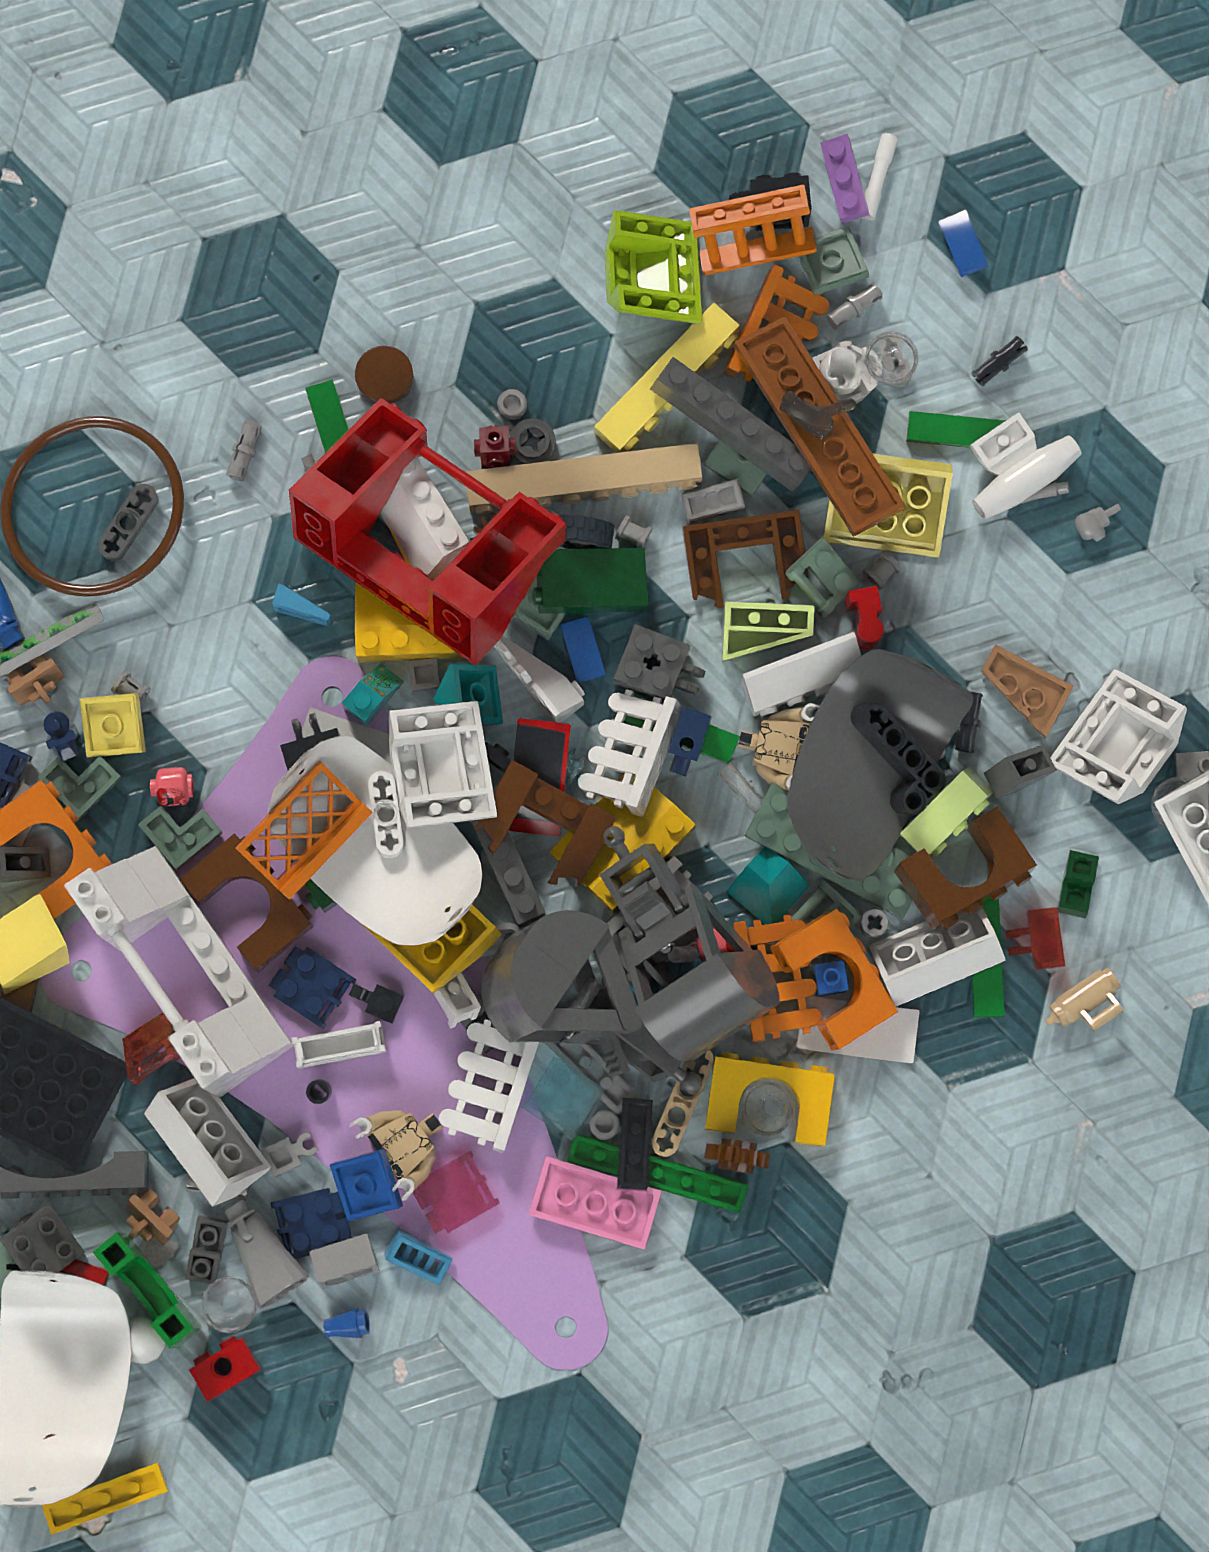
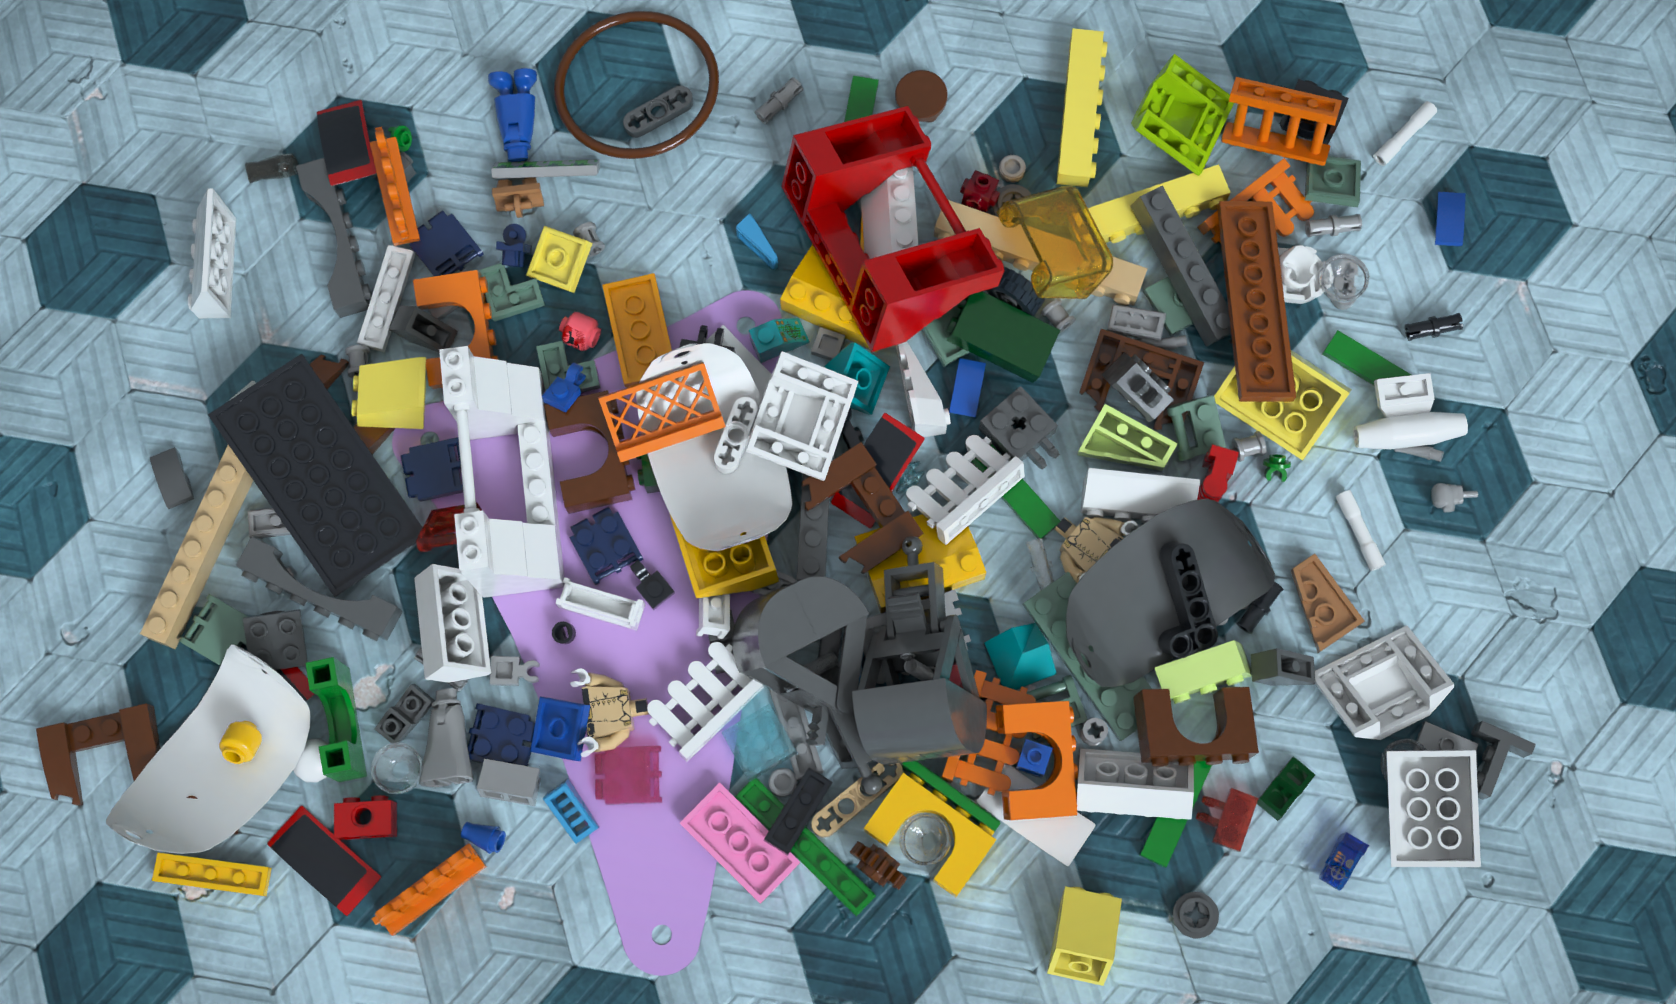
camera: 30 degrees right, 5 degrees down
medium nougat hips [125,1188,180,1246] -> none
dark blue torso [669,707,713,777] -> none
clear smoke piece [779,391,856,440] -> none
medium lavender plate [820,134,870,224] -> none
tan piece [1046,968,1124,1031] -> none
none -> yellow head [219,721,262,764]
none -> black sticker [267,806,381,916]
none -> orange fence [372,843,487,936]
none -> dark blue plate [401,437,463,502]
none -> blue plate [542,363,586,413]
none -> light orange plate [602,273,672,387]
none -> green tile [902,761,1001,832]
none -> clear yellow windscreen [996,186,1113,299]
none -> light yellow slope [1047,886,1122,986]
none -> light yellow brick [1056,28,1108,187]
none -> dark grey hinge [1102,352,1174,422]
none -> light grey helmet [1139,335,1187,349]
none -> dark grey gear [1172,892,1219,939]
none -> green plate [1263,454,1291,482]
none -> clear blue leg [1319,832,1370,891]
none -> white piece [1336,490,1386,571]

